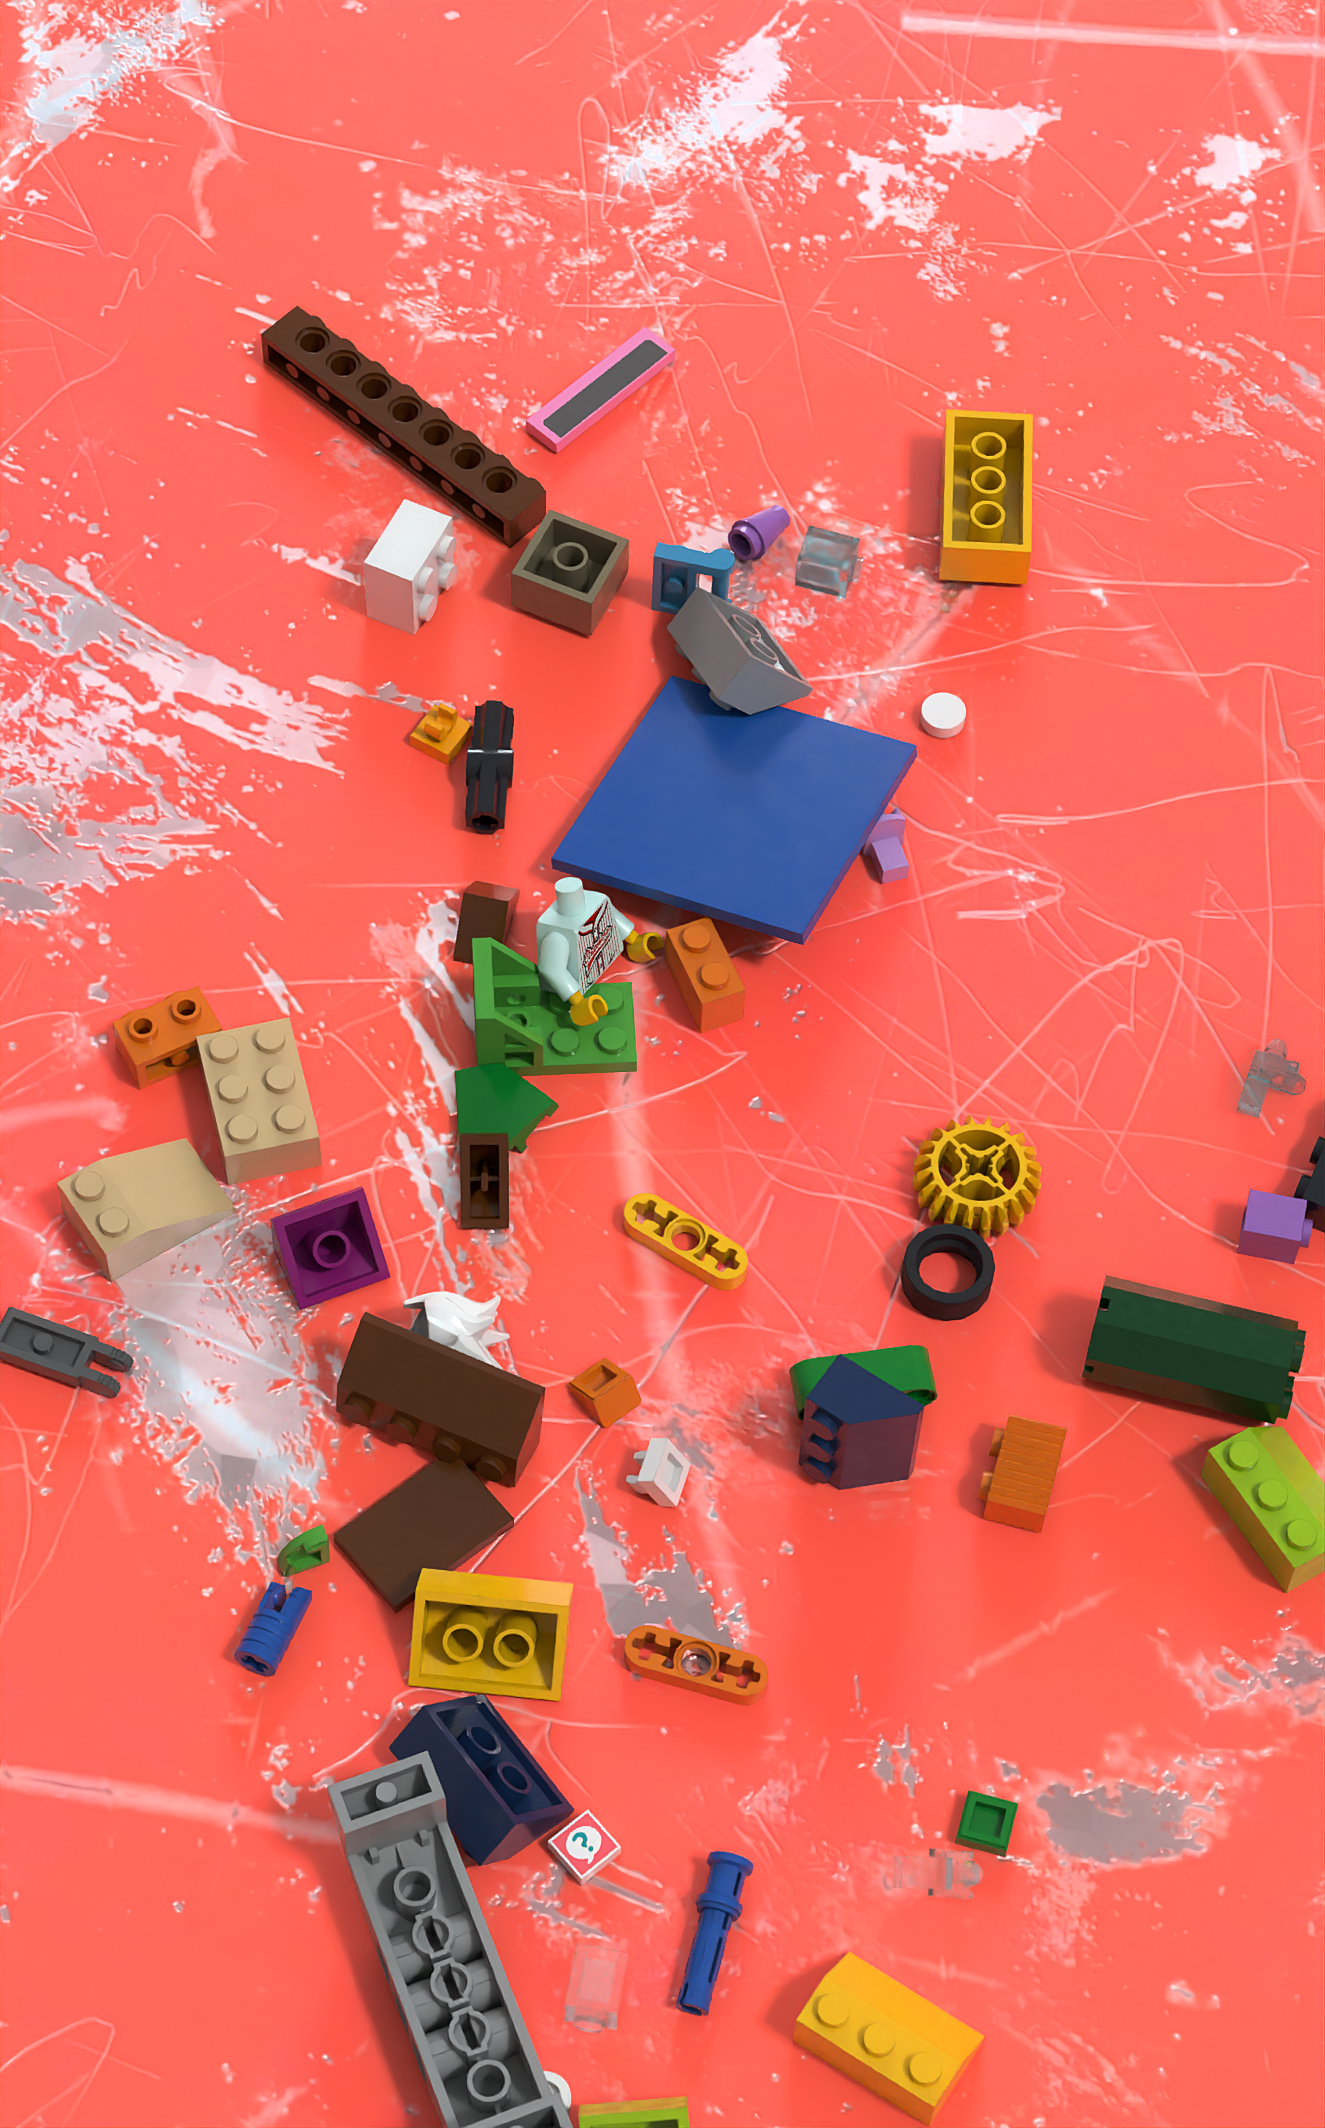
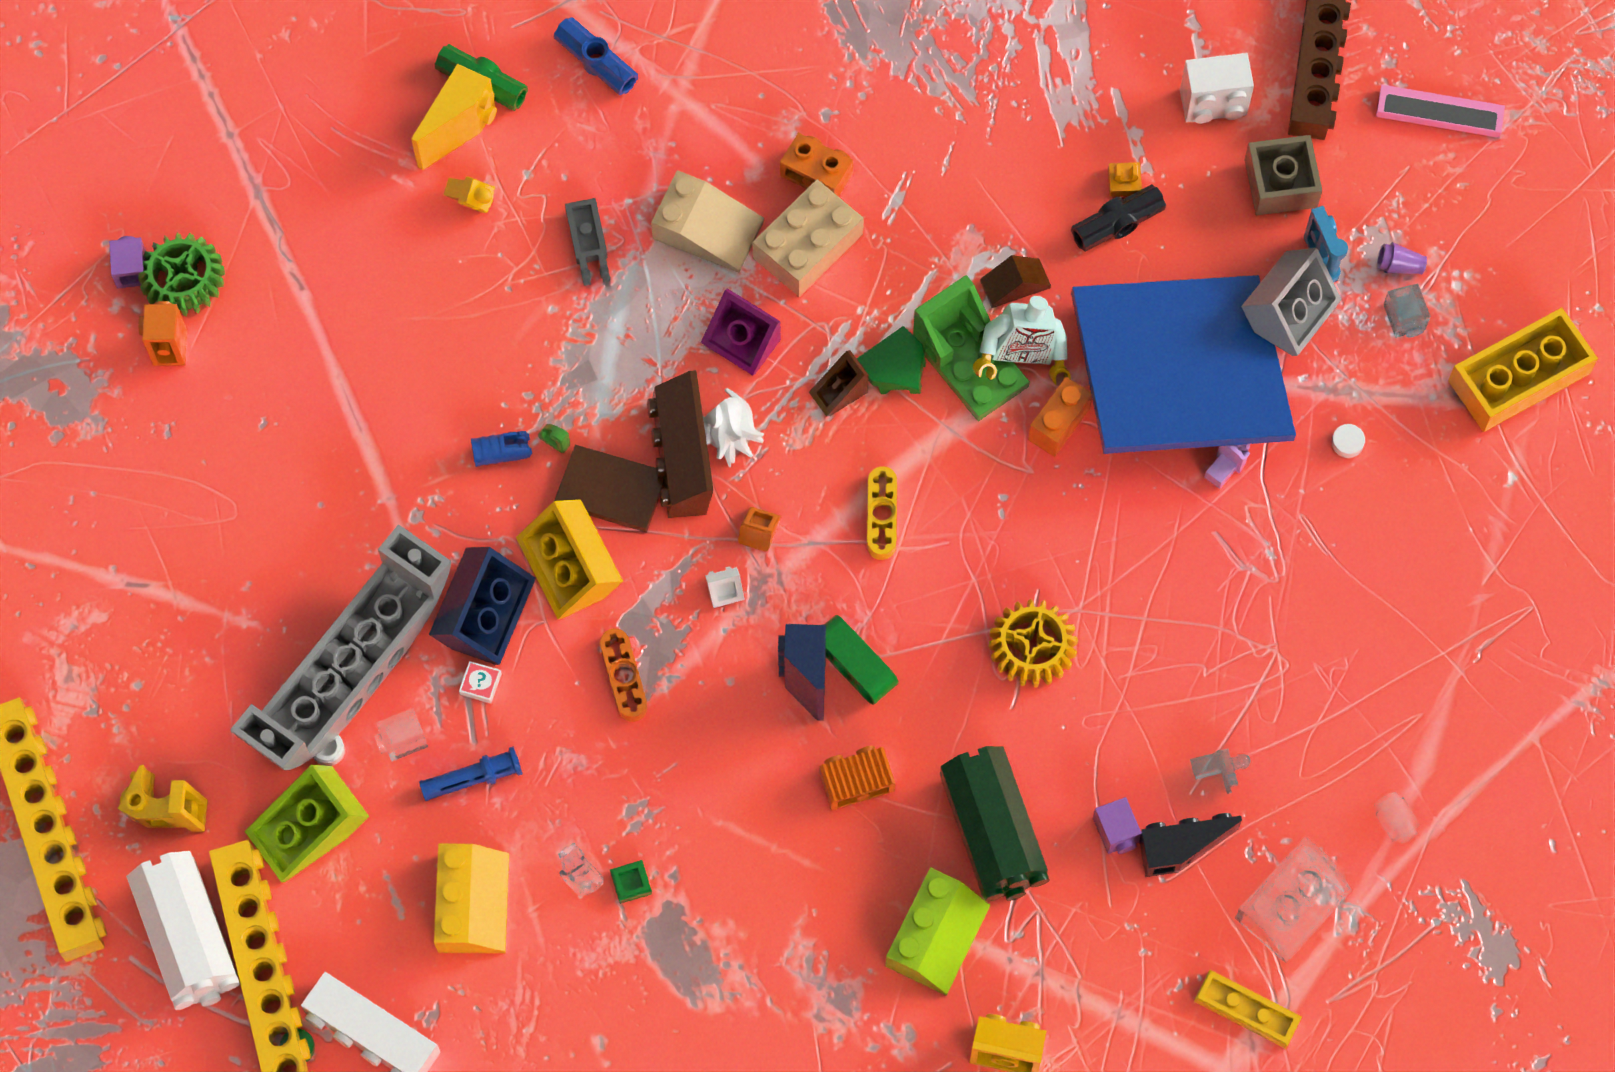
camera: 60 degrees right, 10 degrees up
black tyre [901,1224,995,1321] -> none

